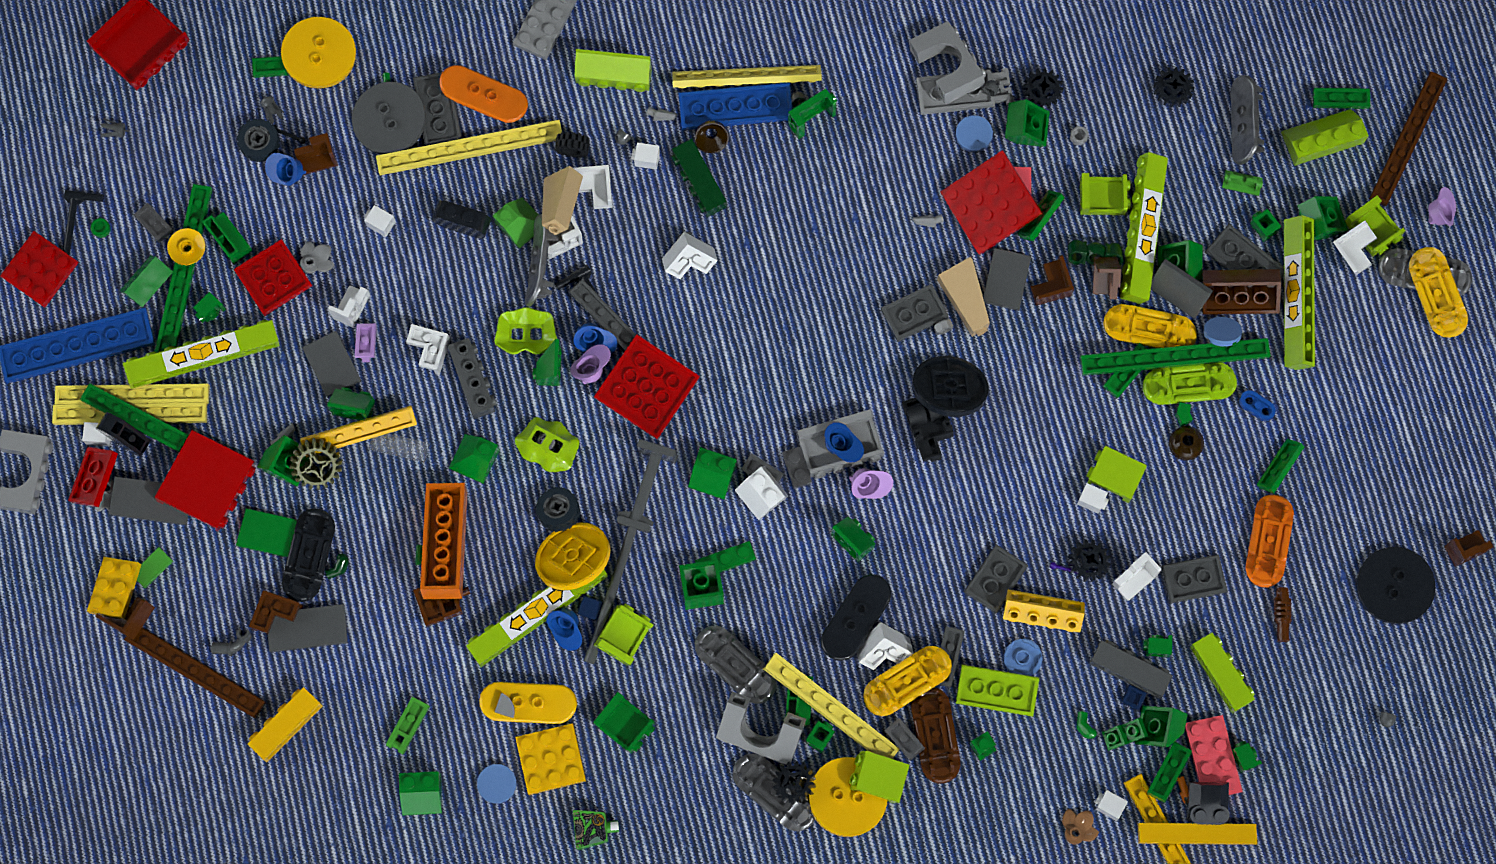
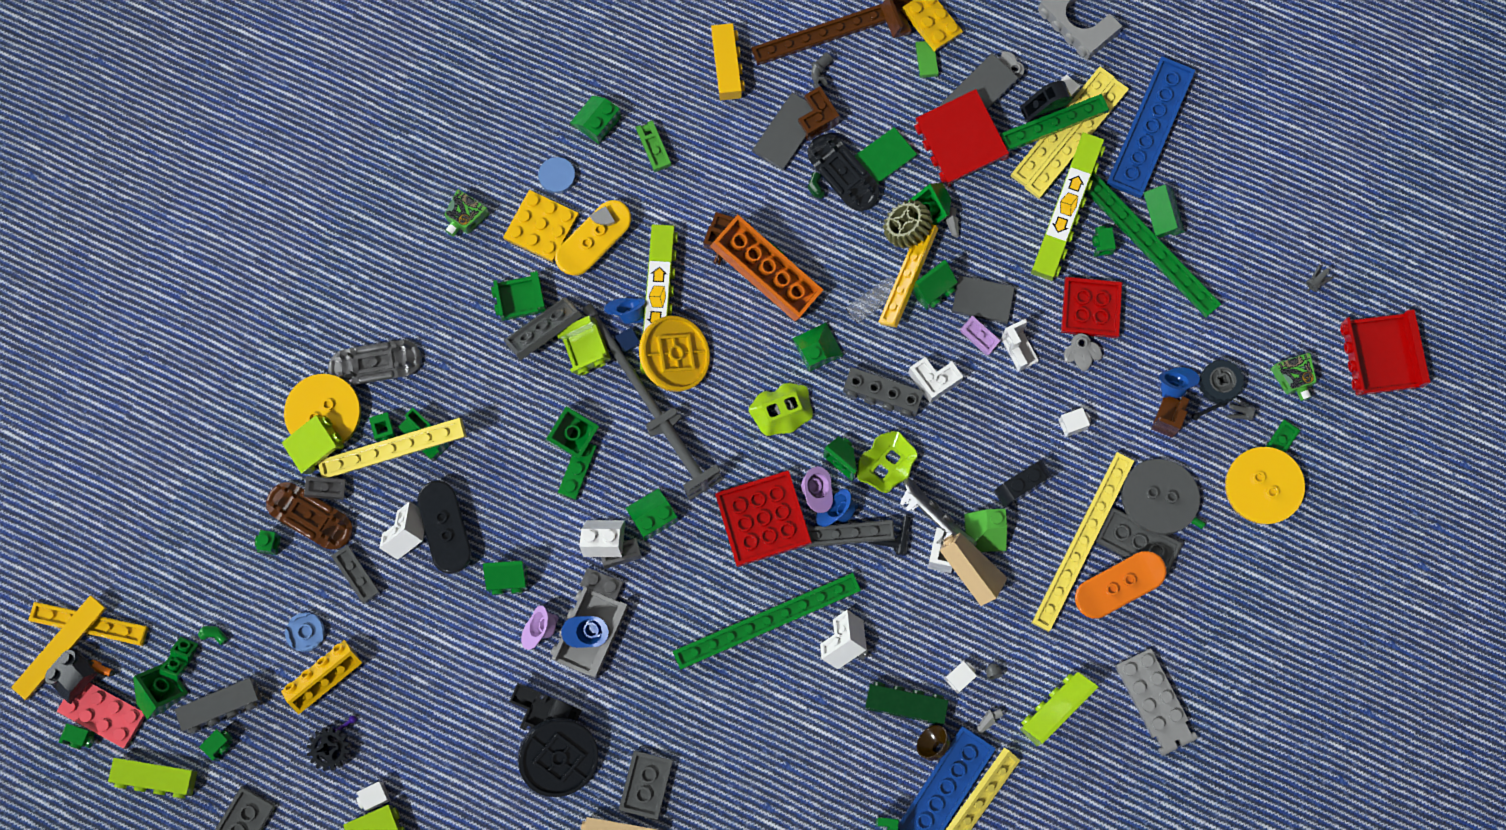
camera: 130 degrees right, 0 degrees up
red plate [0,231,79,308] -> none
black bar [63,190,104,285] -> none
red plate [68,447,118,508] -> none
green tile [90,218,111,238] -> none
flat silver plate [133,203,173,243] -> none
yellow dish [167,228,206,265] -> none
green piece [202,212,252,264] -> none
black wheel [536,487,580,532] -> none
black tyre [555,132,590,158] -> none
white panel [573,165,613,209] -> none
flat silver piece [695,626,777,704] -> none
light grey arch [716,691,806,765] -> none
black gear [772,761,816,805] -> none
yellow piece [863,646,952,716] -> none
light grey tile [934,319,953,335] -> none
lime tile [955,664,1040,717] -> none
dark grey tile [964,545,1028,614] -> none
medium nougat plate [1062,809,1099,845] -> none
white brick [1095,790,1128,821] -> none
white panel [1112,552,1162,601] -> none
dark blue tile [1120,684,1147,711] -> none
green plate [1147,742,1192,803] -> none
none -> dark grey tile [504,297,582,361]
none -> green plate [672,573,861,670]
none -> torso [1271,353,1316,401]

